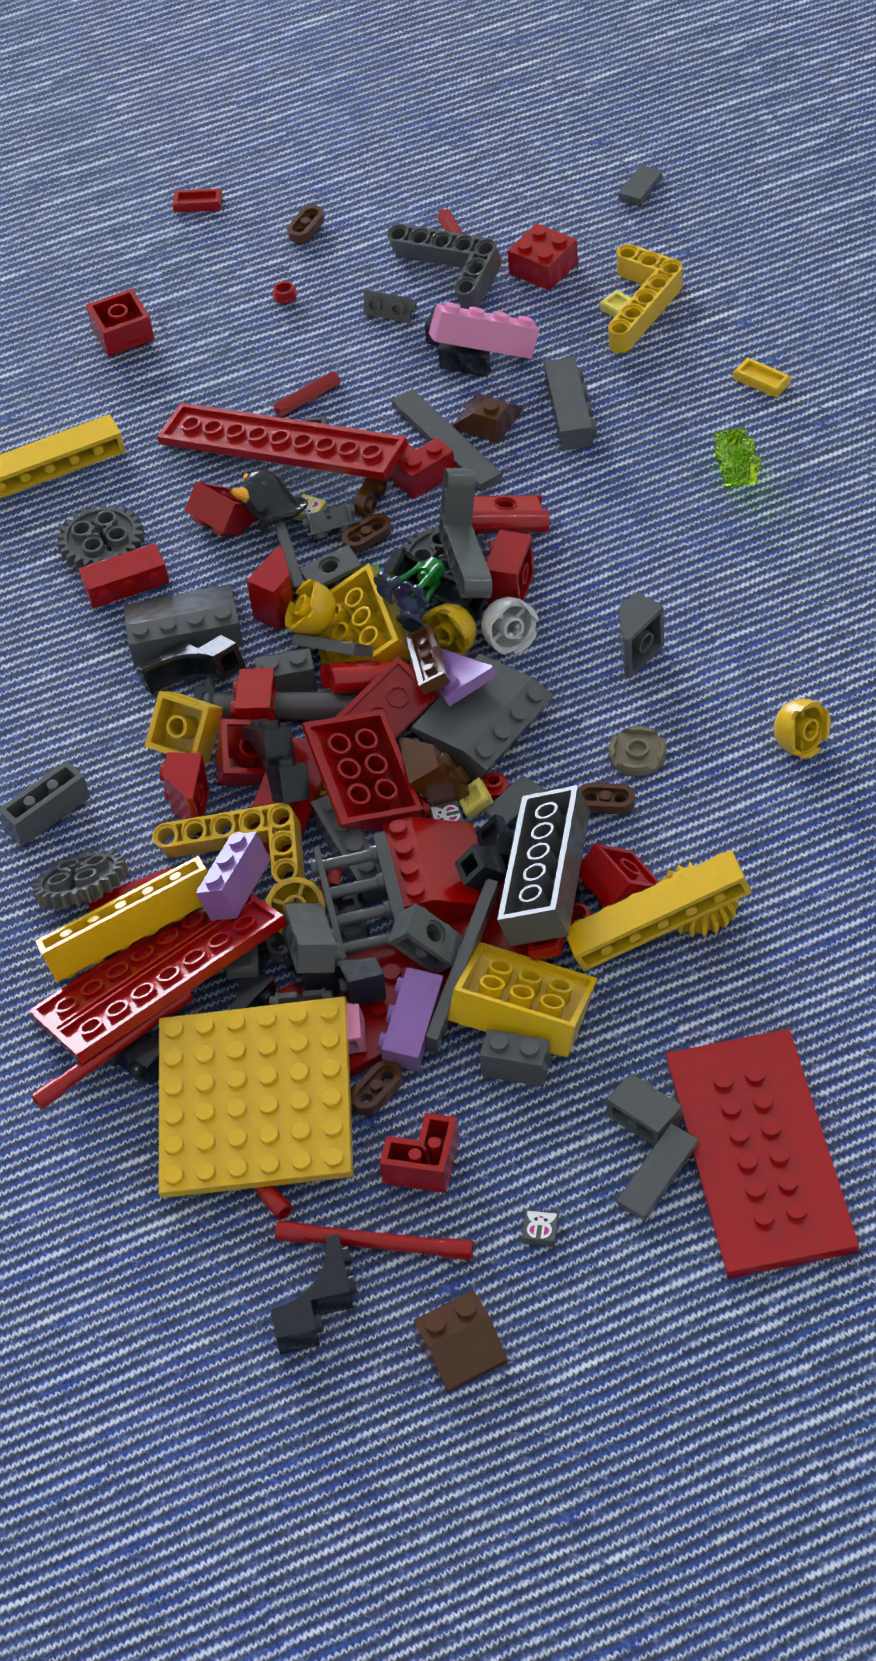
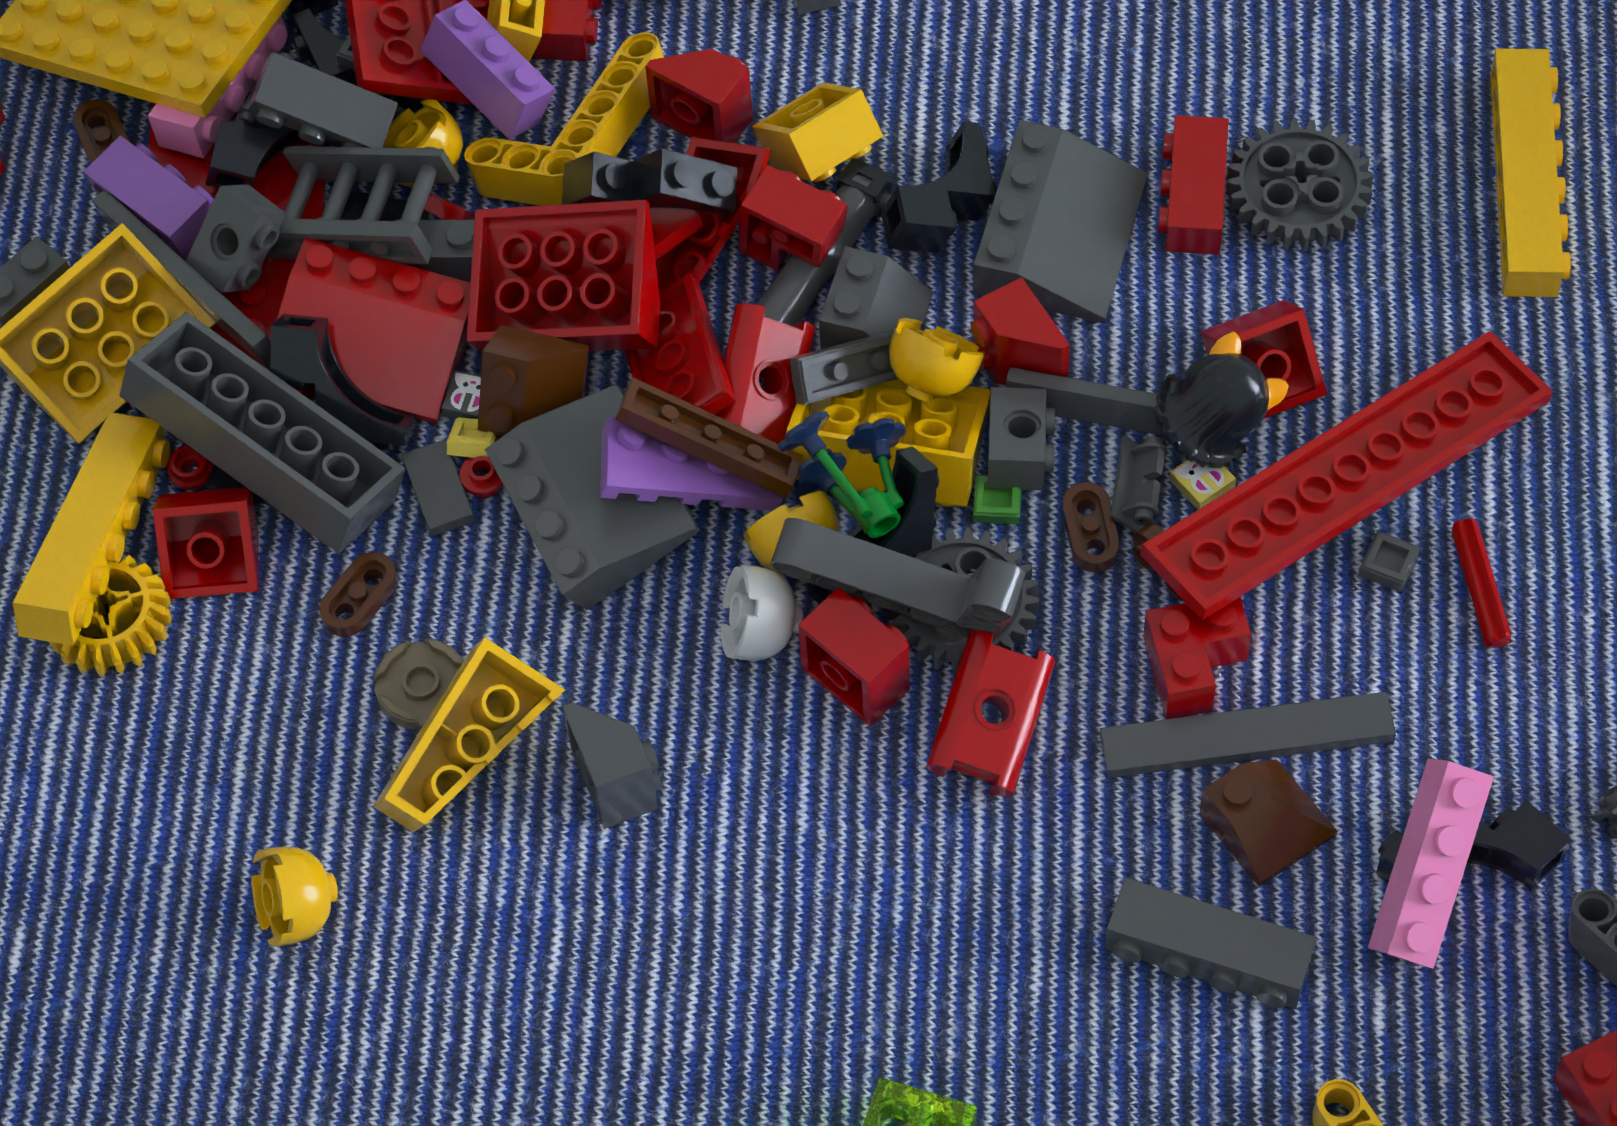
camera: 115 degrees right, 10 degrees up
none -> yellow wedge [373,637,565,833]

